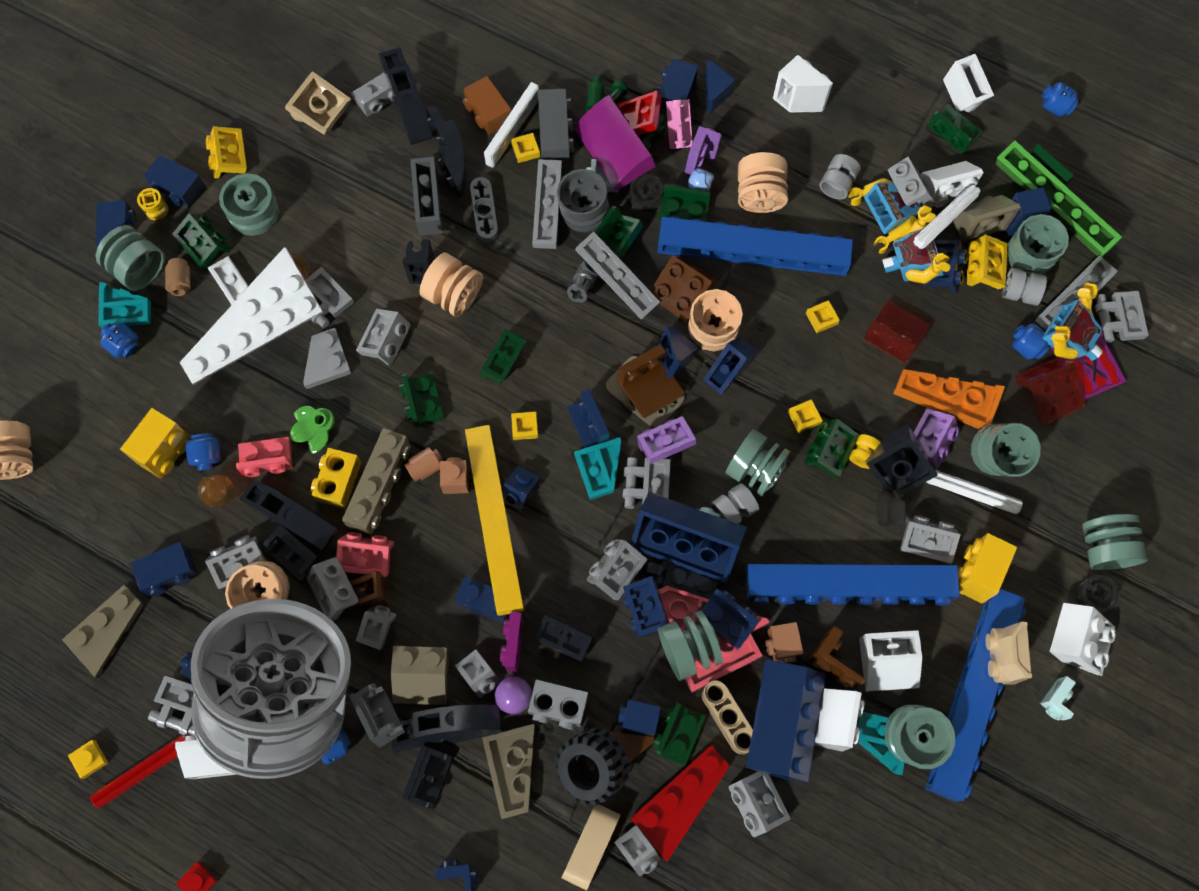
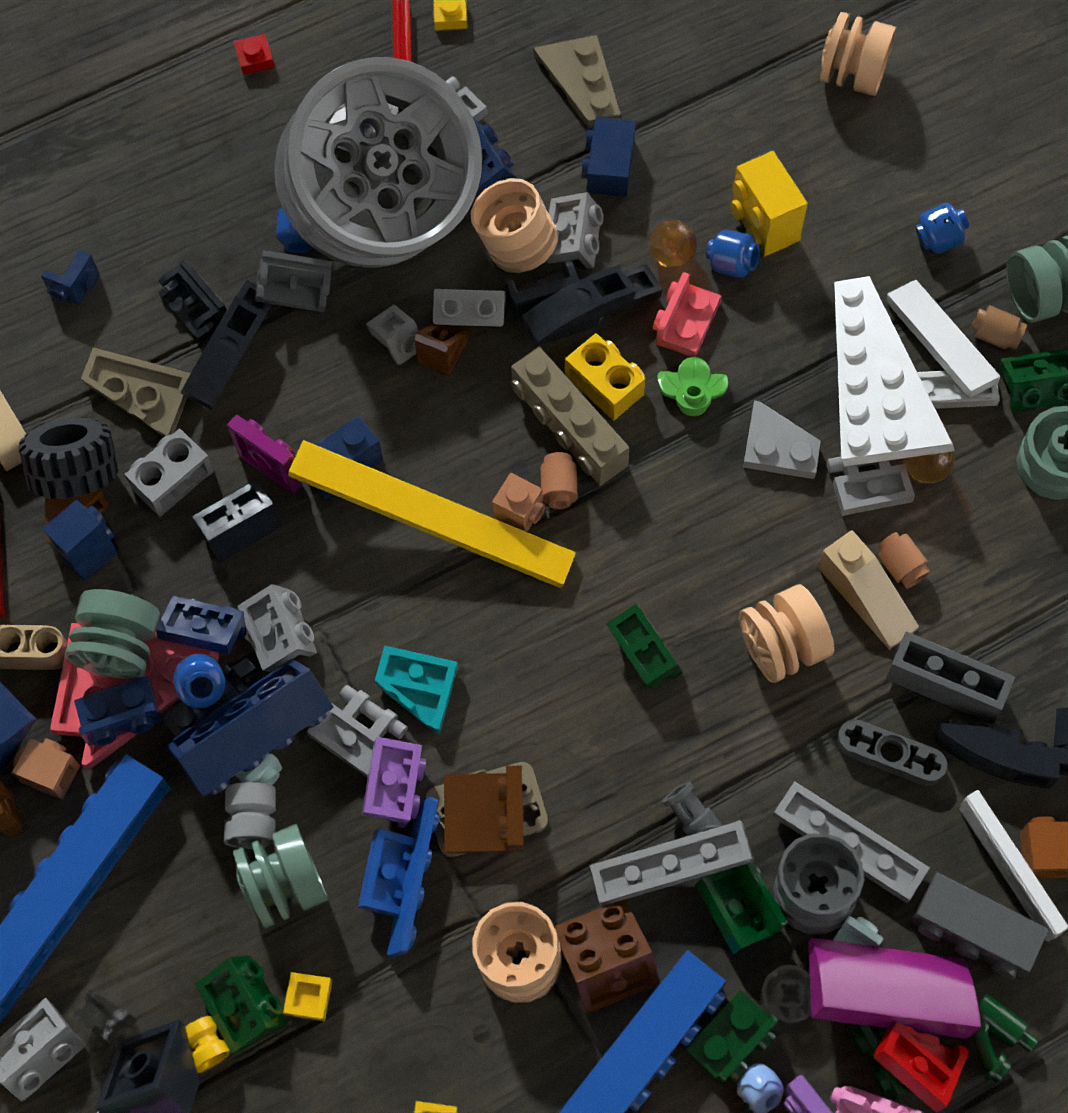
camera: 125 degrees right, 5 degrees down
teal wing [99,282,151,329] -> none
coral bracket [336,532,394,577] -> none
light grey bracket [356,309,411,366] -> none
dark tan slope [391,646,450,705] -> none
dark green bracket [399,372,445,427] -> none
black hinge [403,239,435,284] -> none
light grey bracket [455,650,500,698] -> none
medium lavender piece [495,677,532,714] -> none
dark blue bracket [502,466,540,511] -> none
yellow plate [511,133,540,163] -> none
yellow plate [511,412,538,440] -> none
dark blue bracket [567,389,609,448] -> none
dark green bracket [652,702,705,767] -> none
dark blue slope [658,326,699,378] -> none
dark blue slope [703,337,758,395] -> none
none -> blue head [173,654,225,708]
none -> blue bracket [358,797,439,957]
none -> tan slope [818,530,919,650]
none -> nougat brick [877,532,931,589]
none -> white tile [886,280,1000,398]

